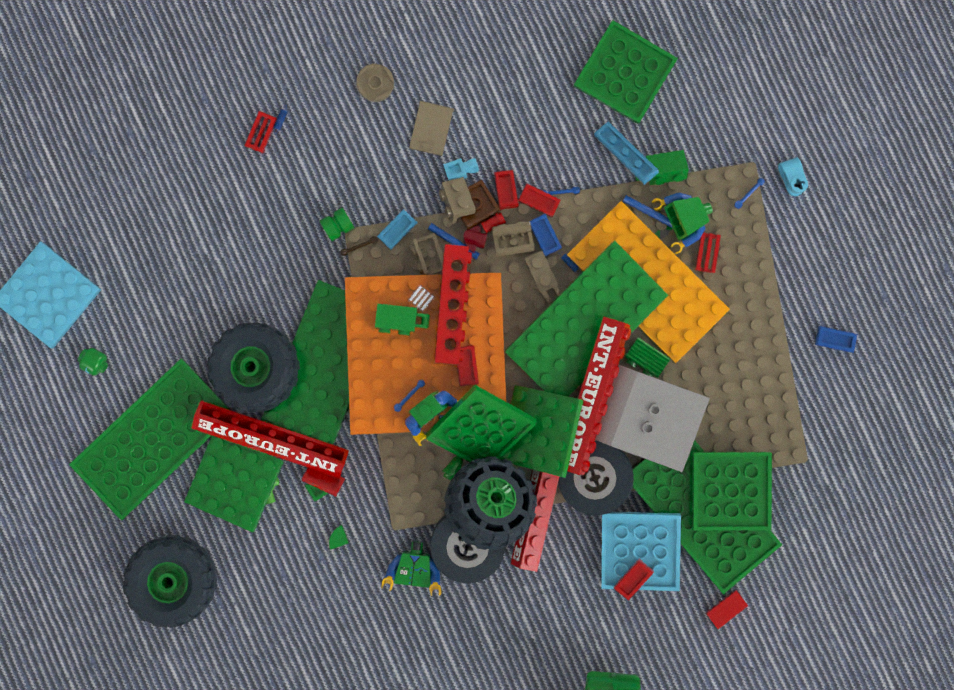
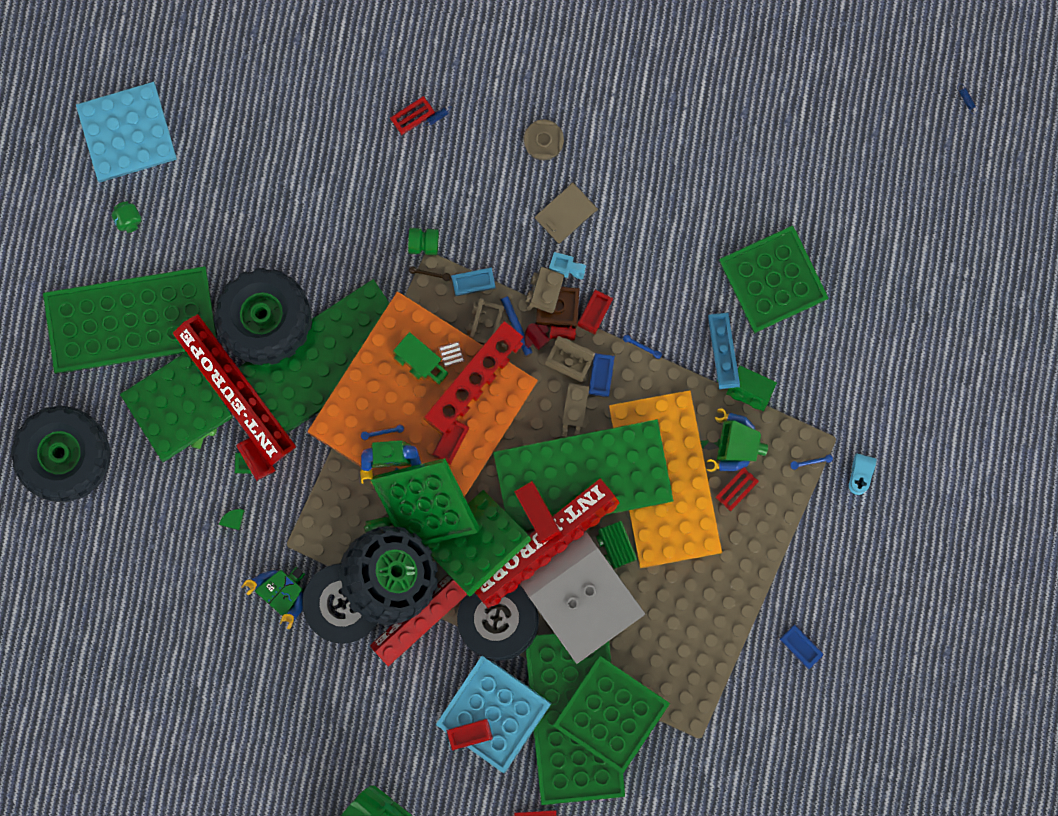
camera: 35 degrees right, 5 degrees down
red tile [518,183,561,218] -> none
blue piece [559,251,579,274] -> none
blue bar [623,195,672,228] -> none
none -> red tile [515,481,561,544]

